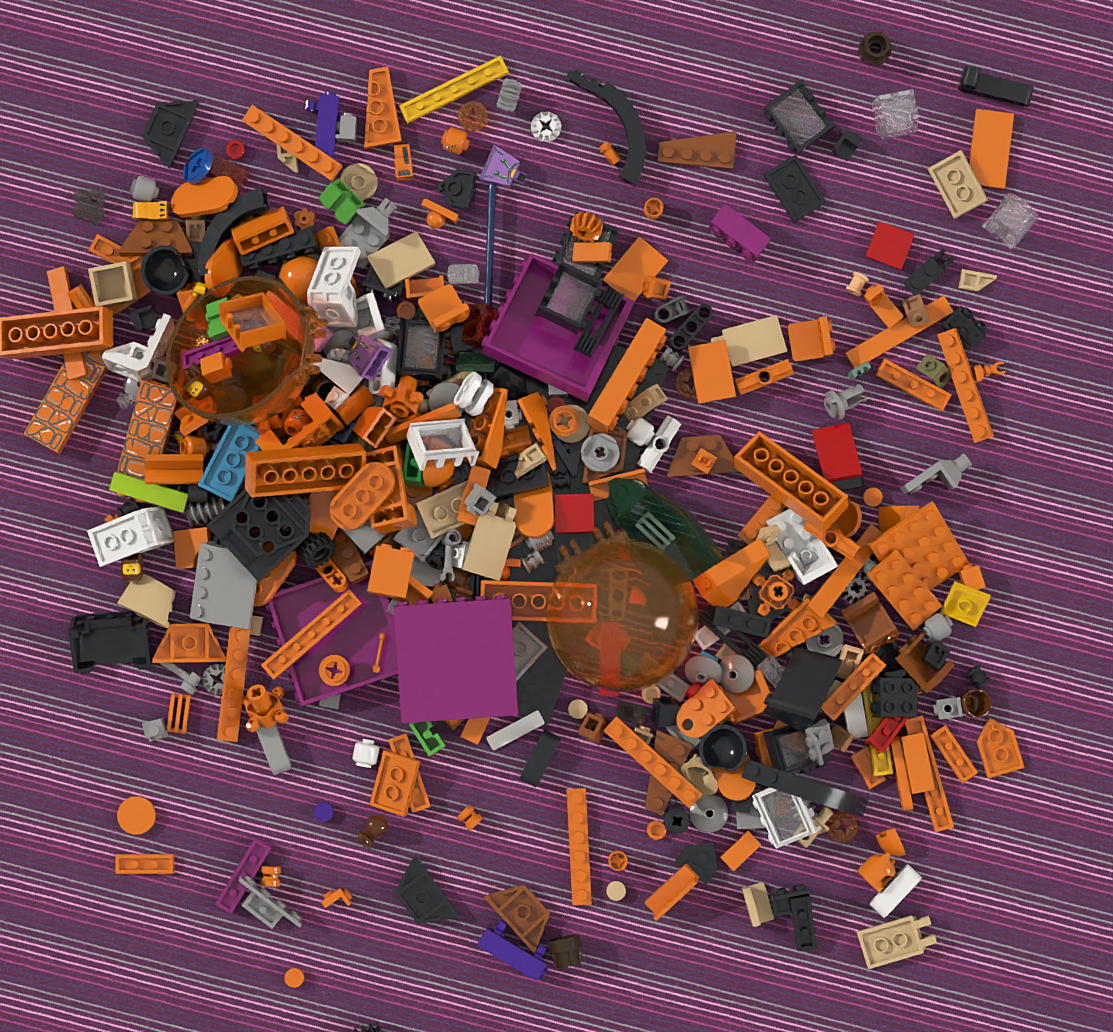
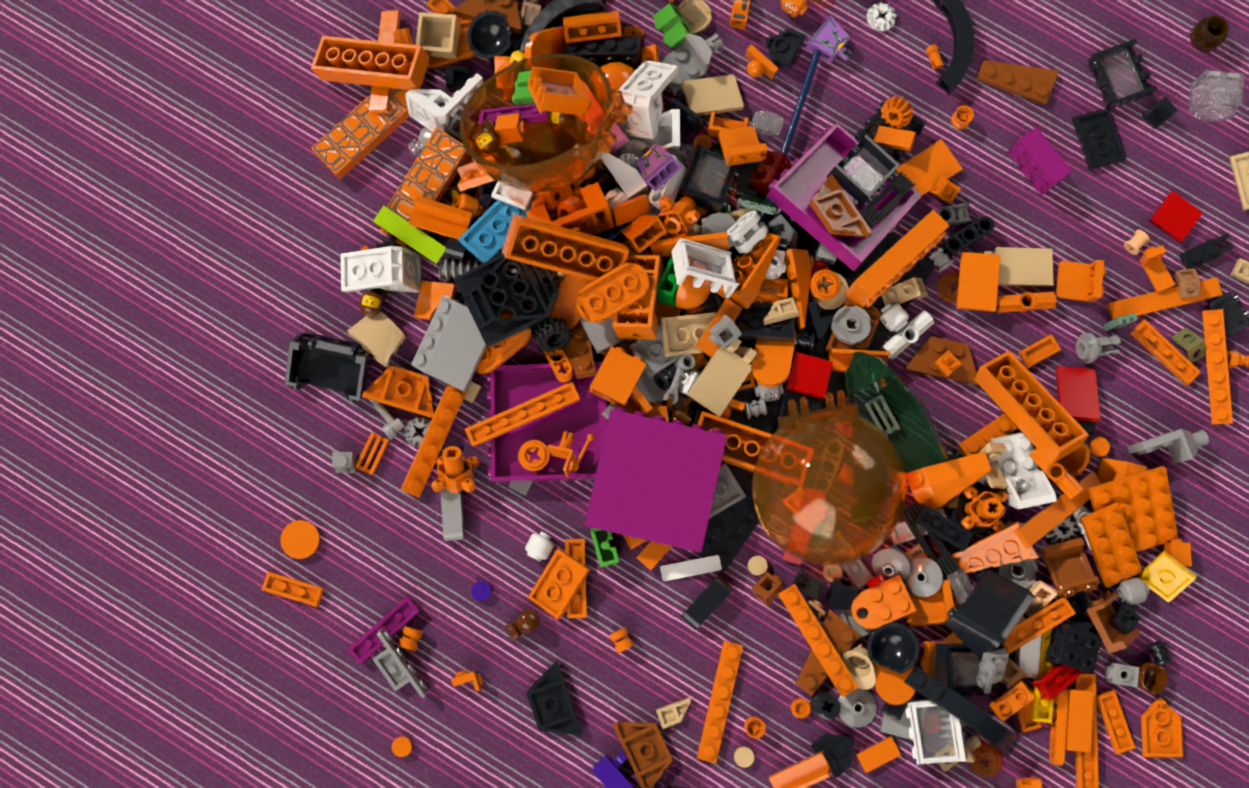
camera: 15 degrees right, 5 degrees down
none -> white tile [491,179,535,211]
none -> orange bracket [548,432,577,478]
none -> tan tile [656,697,691,729]
none -> dark orange wing [809,174,873,237]
none -> orange brick [989,679,1035,722]
none -> orange tile [1018,334,1061,369]

